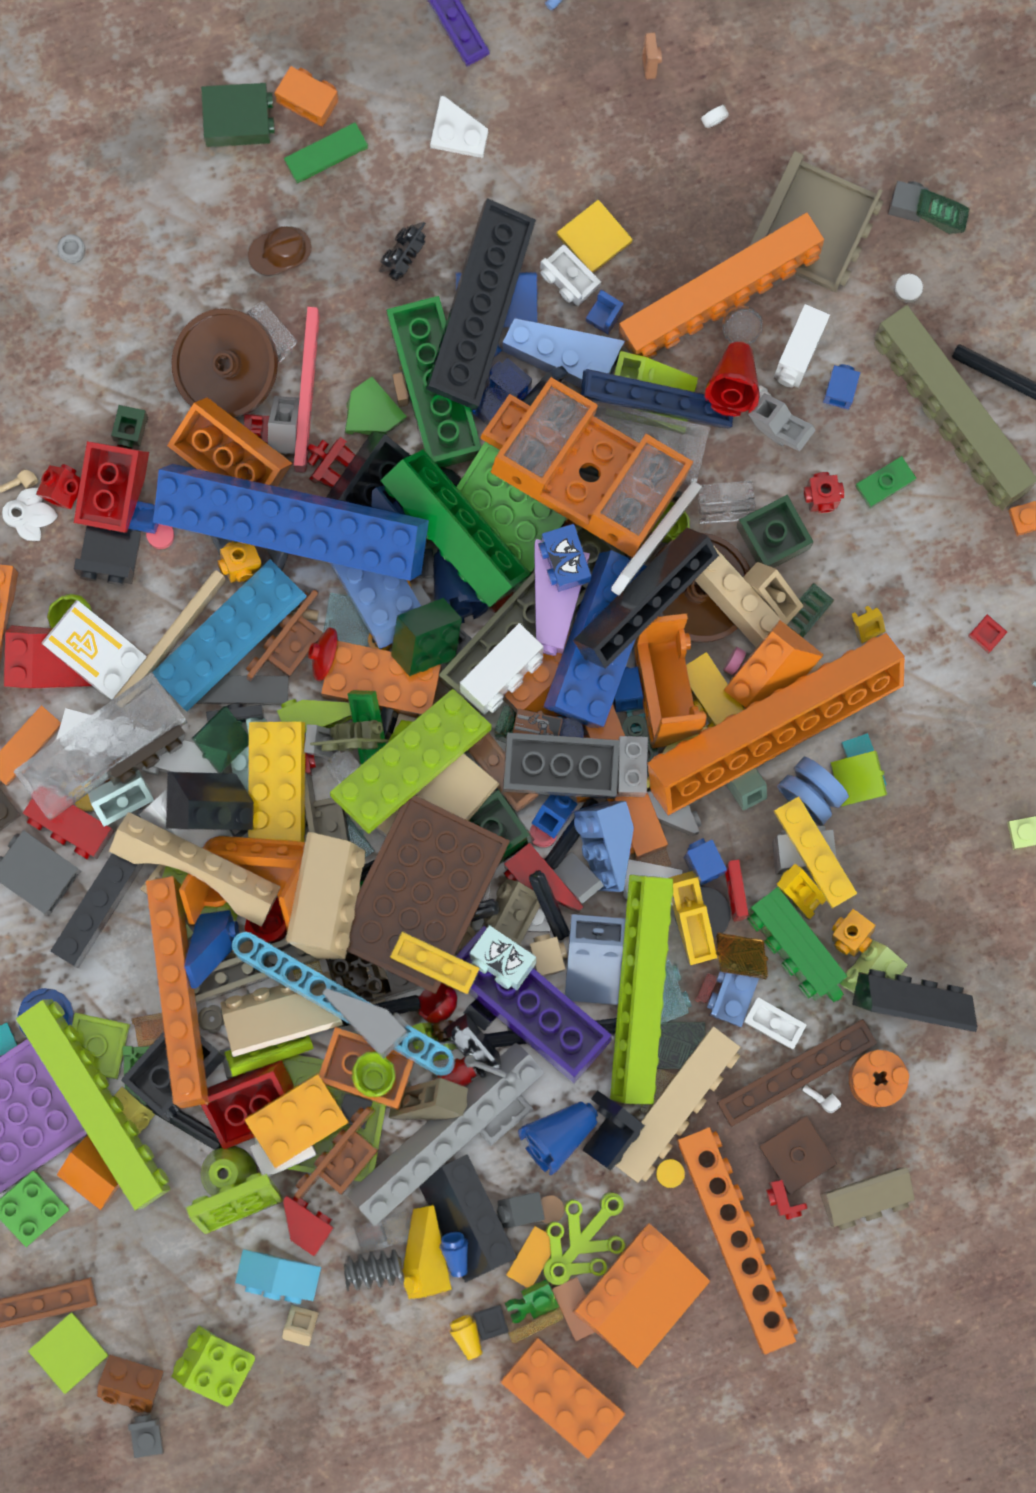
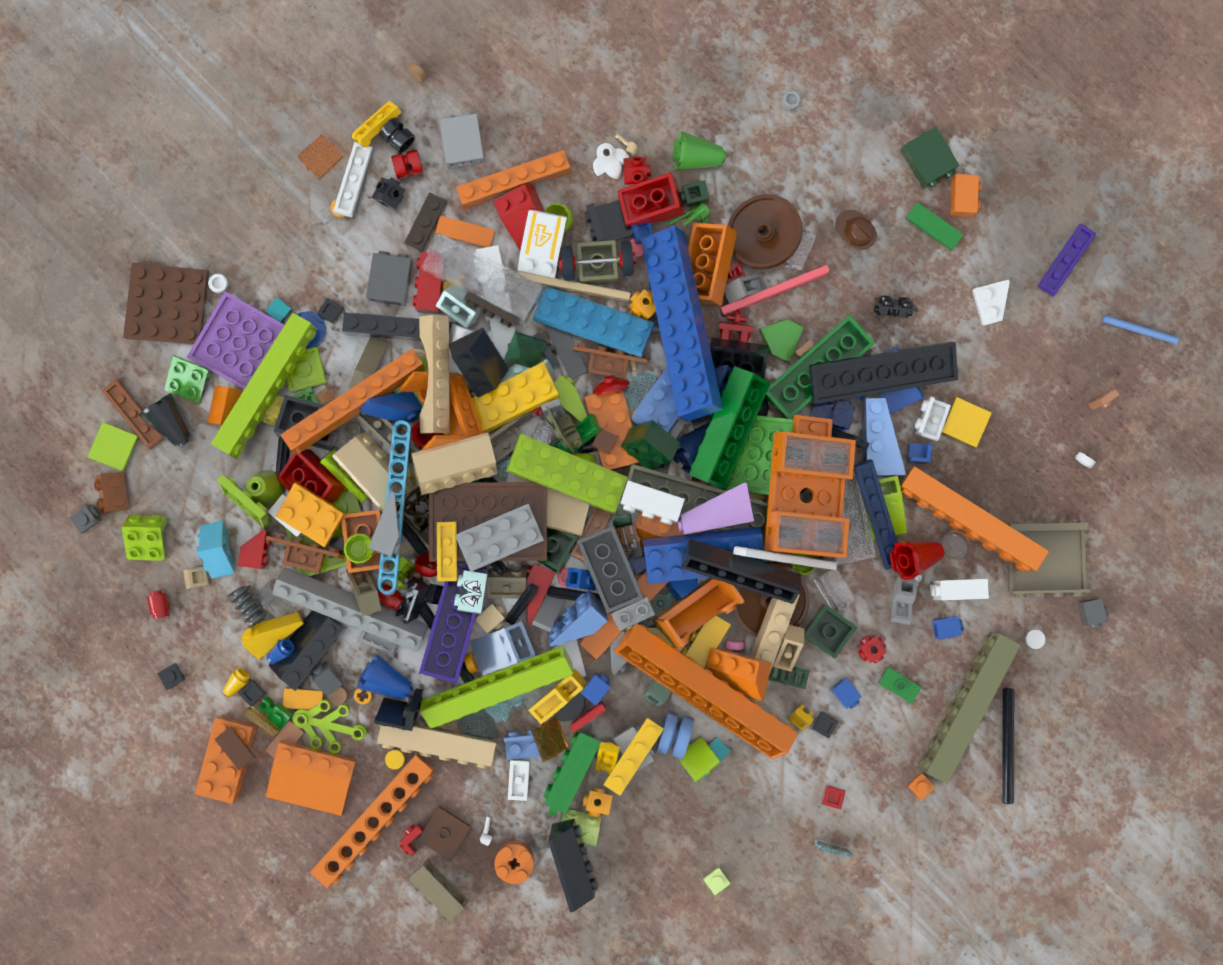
camera: 70 degrees right, 5 degrees up
light grey hinge [464,1055,517,1083] -> none
blue brick [538,524,591,592] -> none
clear red tile [695,973,717,1004] -> none
reddish brown plate [717,1019,877,1127] -> none
clear green slope [916,189,969,234] -> none
none -> black cone [139,393,190,447]
none -> red brick [147,590,170,619]
none -> black plate [157,663,185,690]
none -> reddish brown tile [215,726,255,770]
none -> black tile [317,298,344,324]
none -> dark tan slope [349,337,389,389]
none -> light orange bush [354,689,373,704]
none -> light grey brick [455,504,545,572]
none -> light orange tile [464,653,478,674]
none -> brick [559,240,636,285]
none -> reddish brown tile [592,428,618,454]
none -> bright green plant [668,203,711,247]
none -> bright green cone [672,131,726,170]
none -> black tile [812,712,839,738]
none -> blue brick [830,677,862,709]

